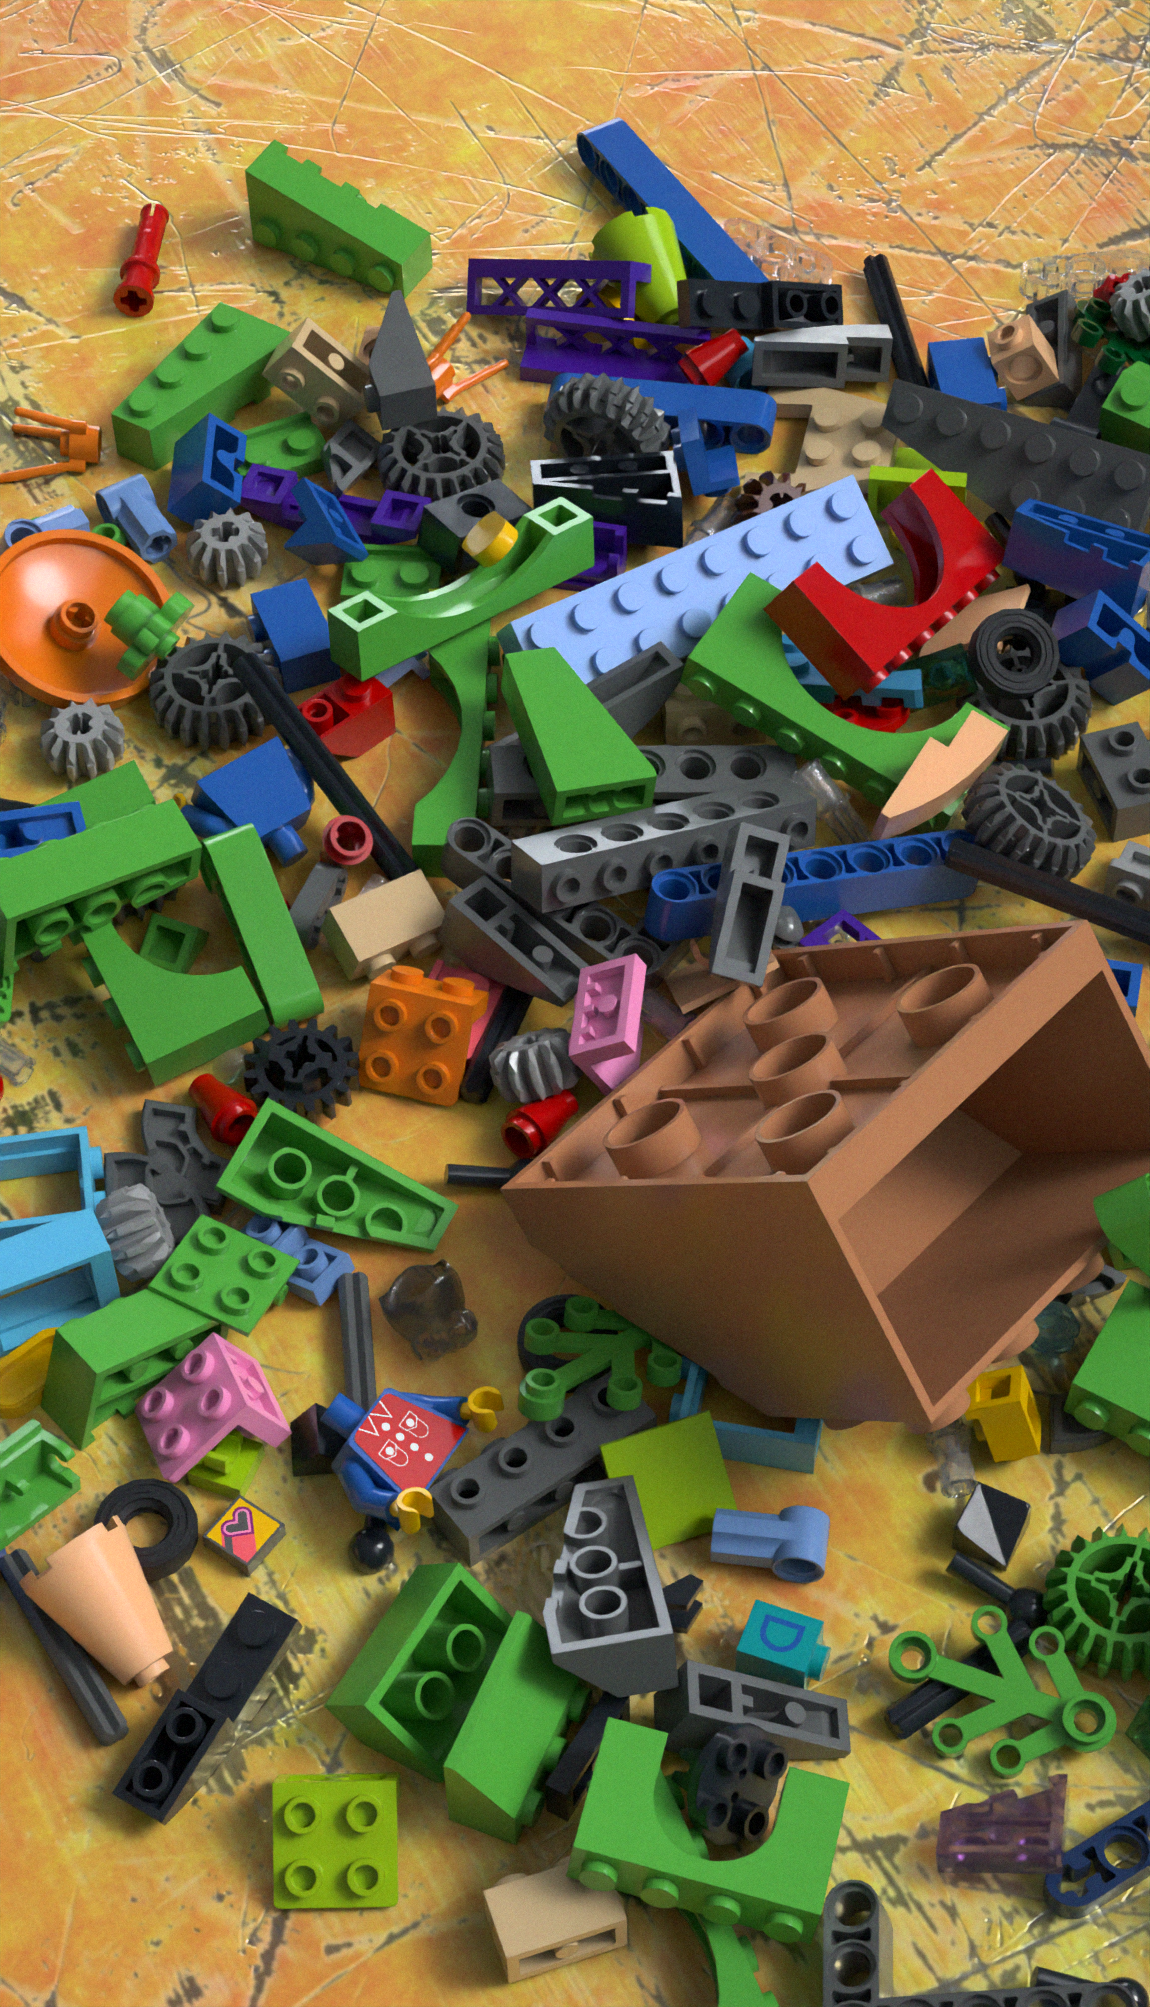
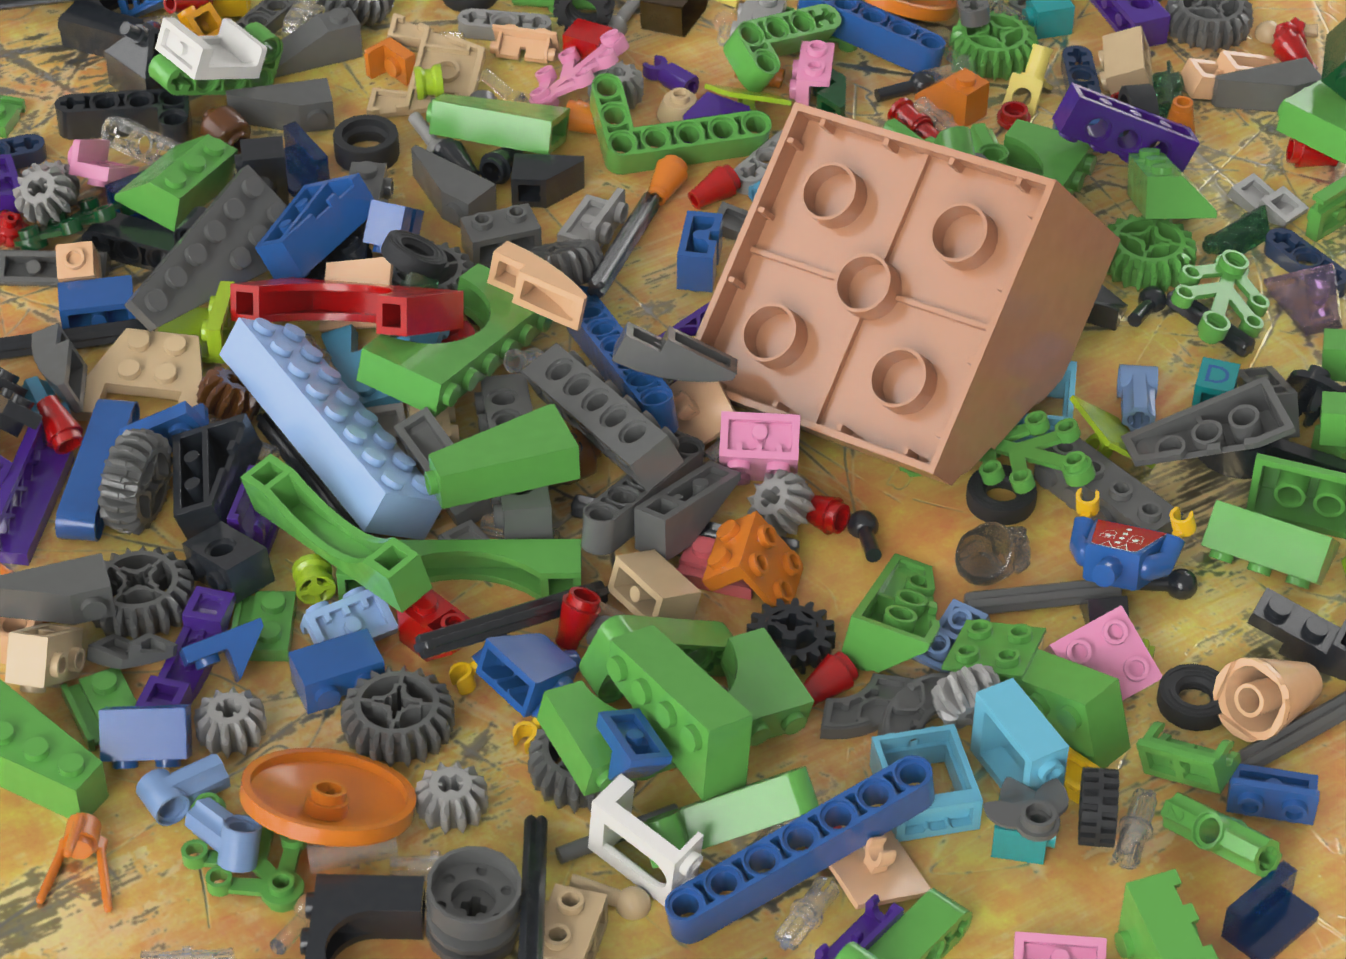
camera: 95 degrees left, 10 degrees down
bright green plant [104,589,195,681] -> none
tile [202,1494,286,1576] -> none
yellow tile [462,511,518,568] -> none

